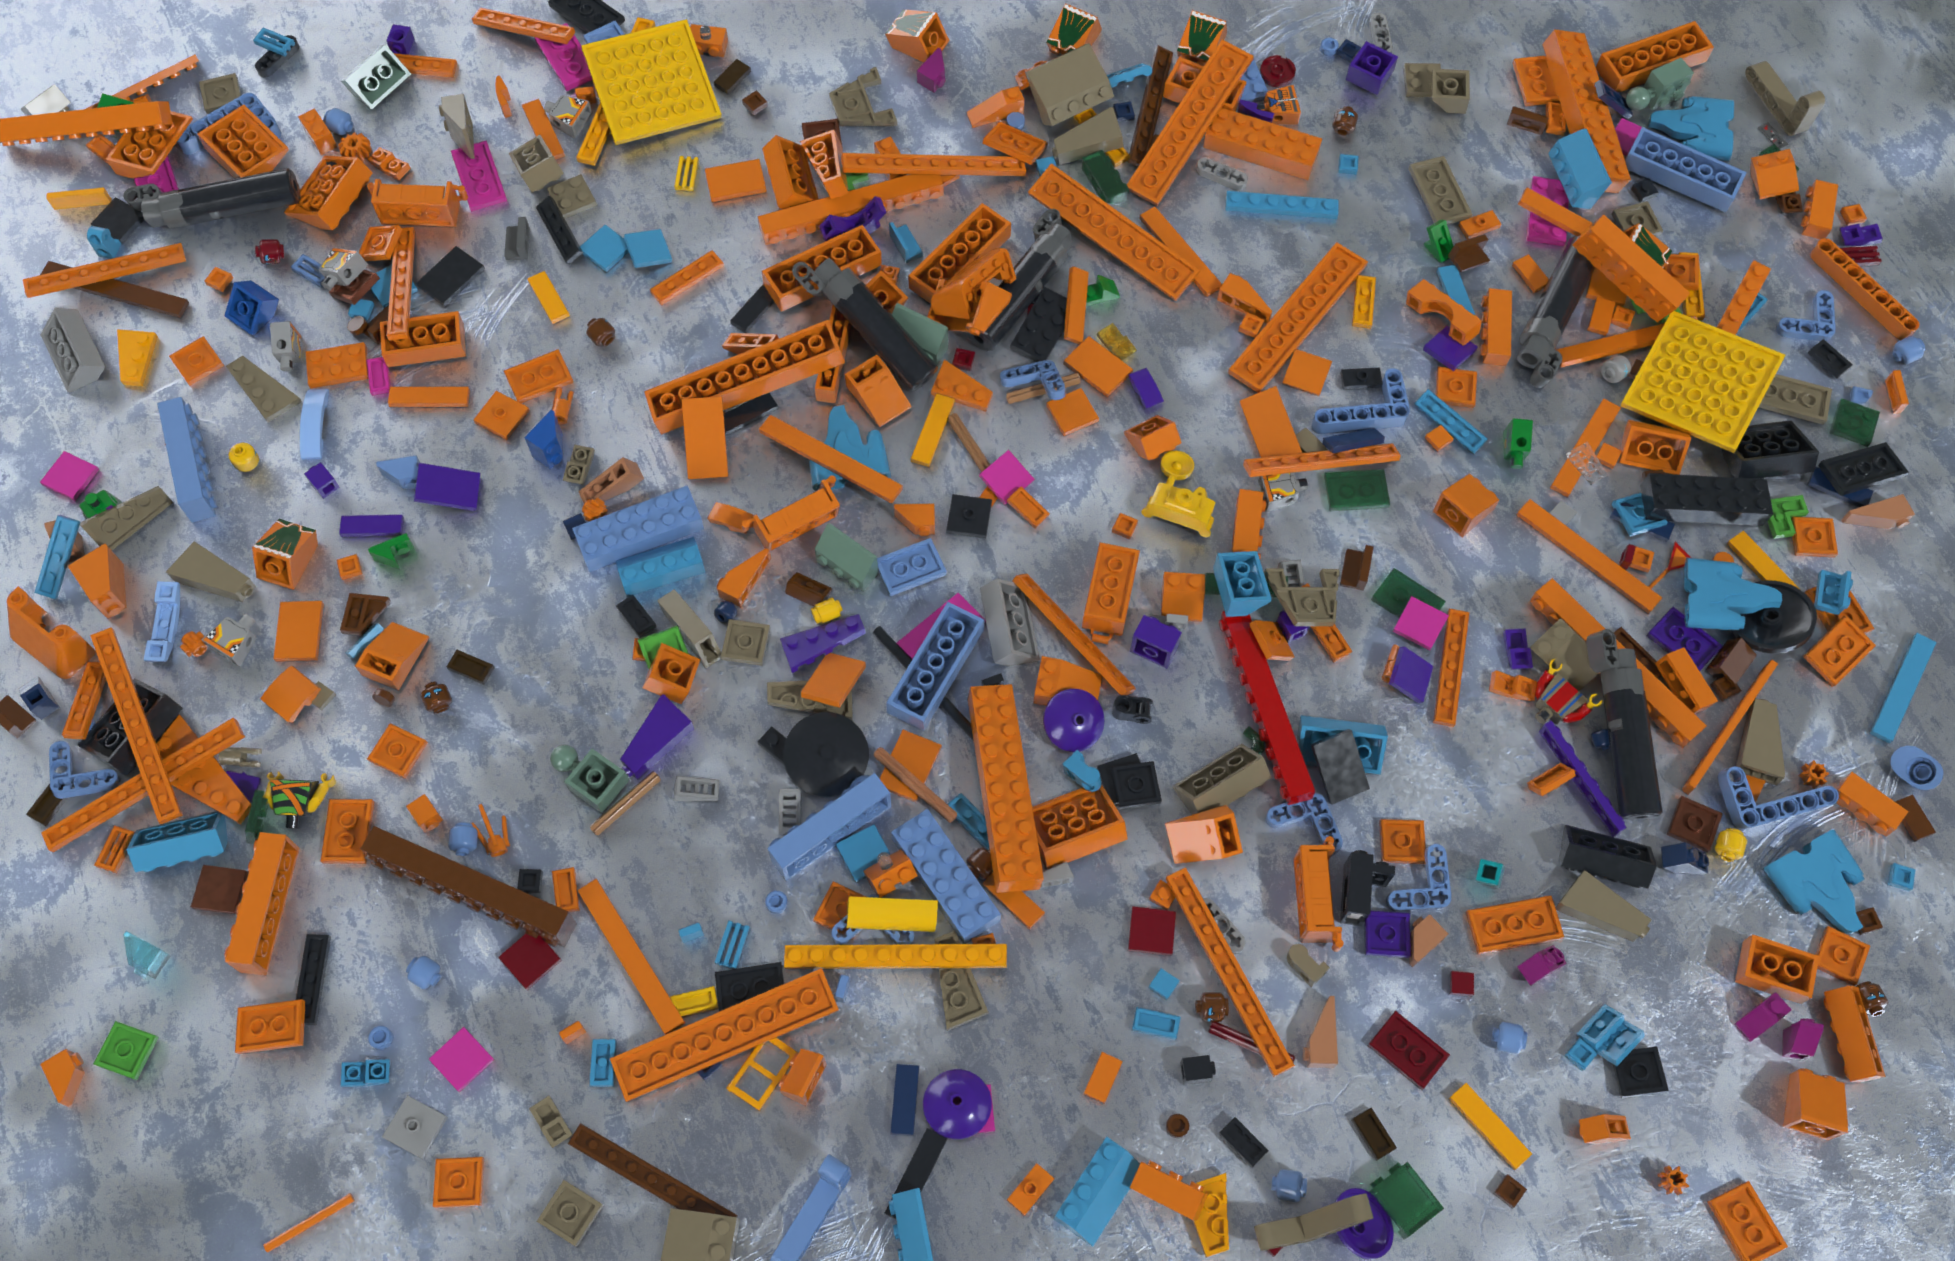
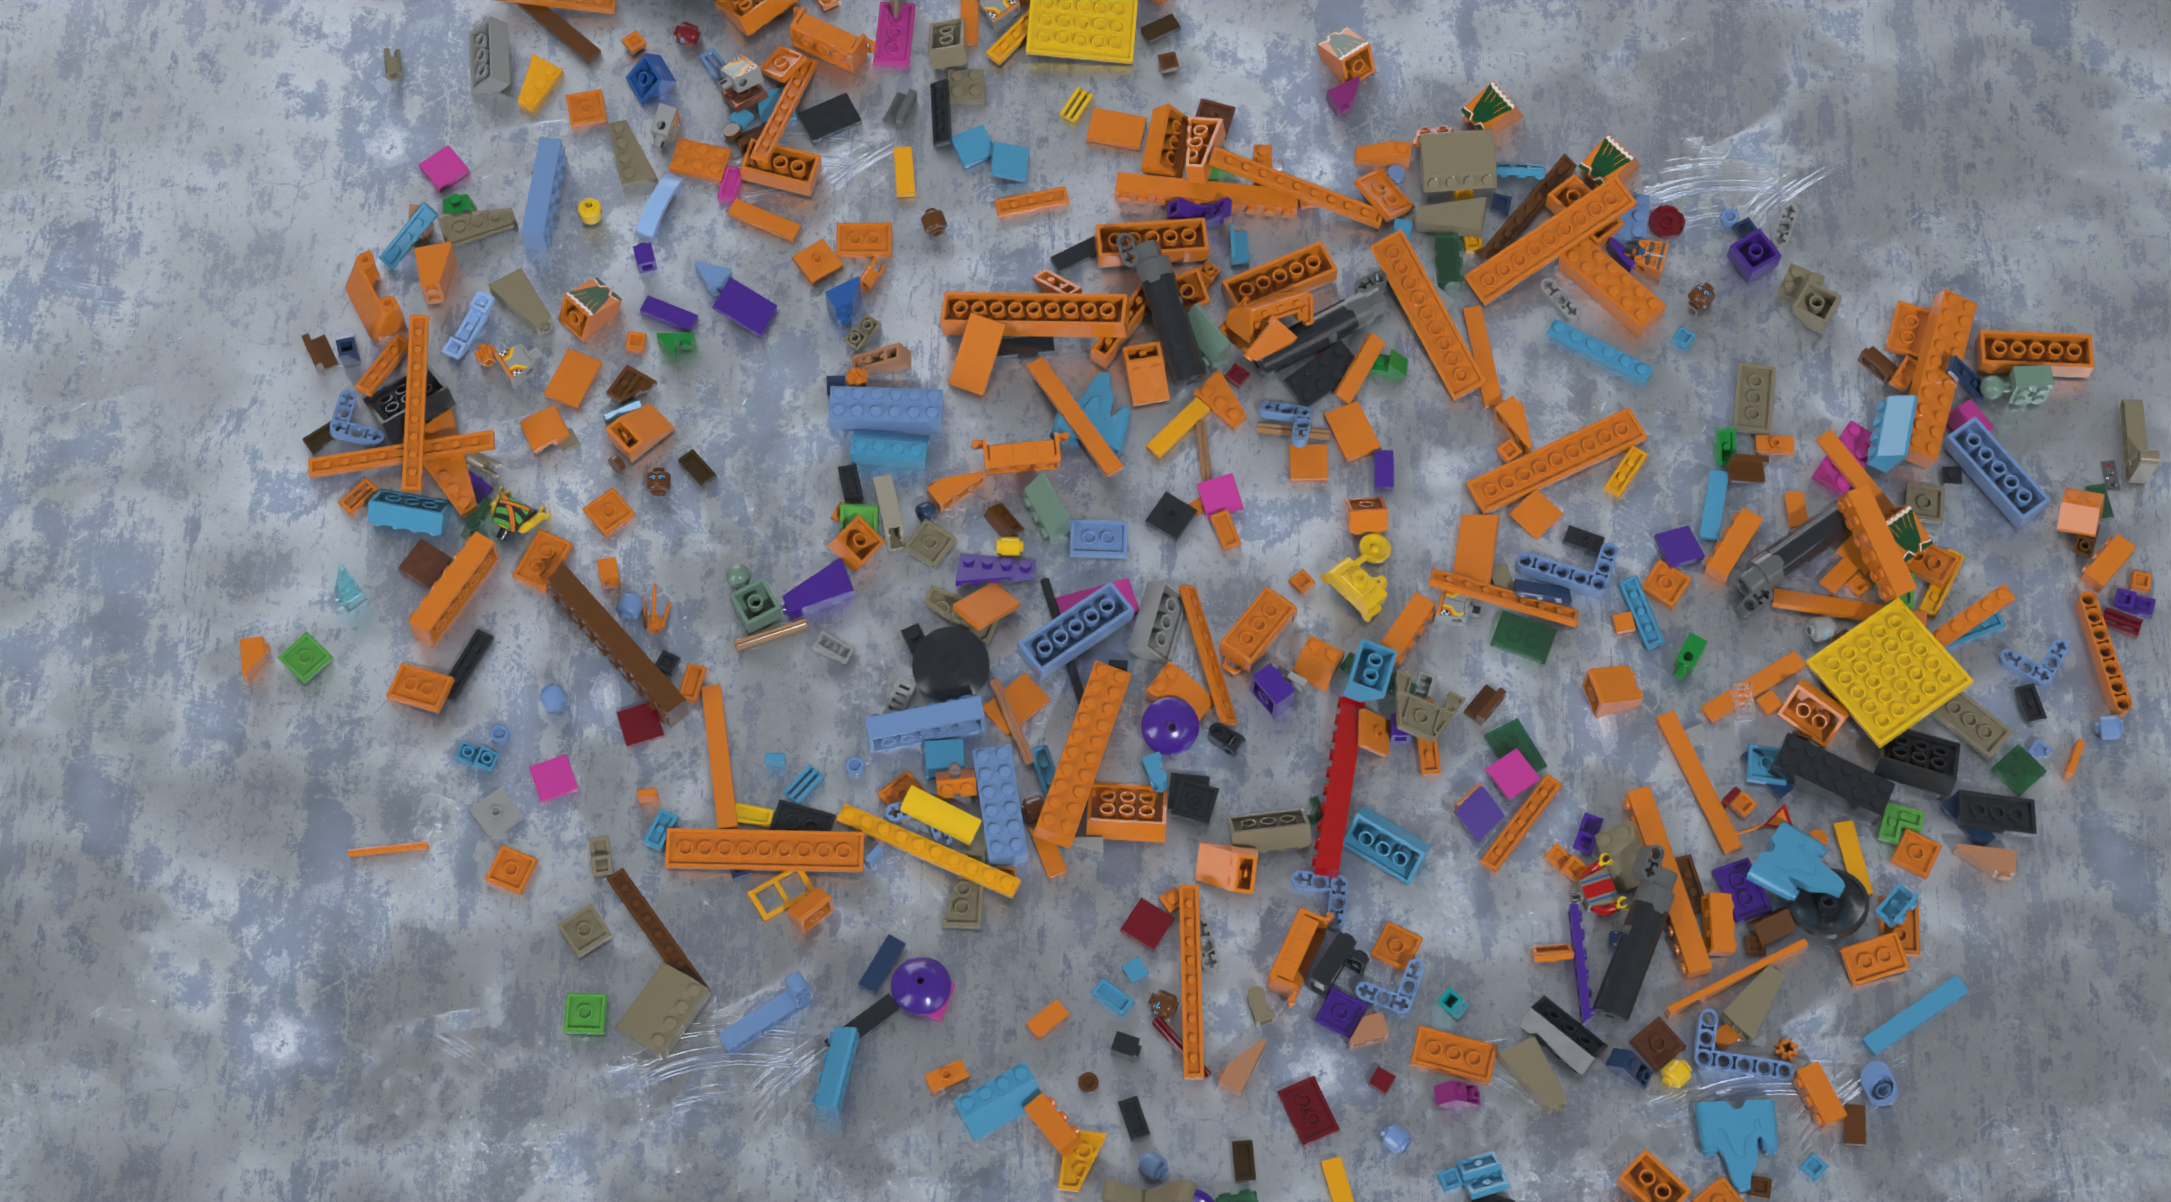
camera: 25 degrees right, 0 degrees up
orange slope [707,502,754,534] -> none
dark tan wing [829,67,897,126] -> none
orange slope [894,504,935,536] -> none
clear yellow slope [1096,323,1137,361] -> none
black tile [1311,729,1370,804] -> none
orange arch [1406,279,1482,346] -> none
dark azure rock [1648,96,1734,162] -> none

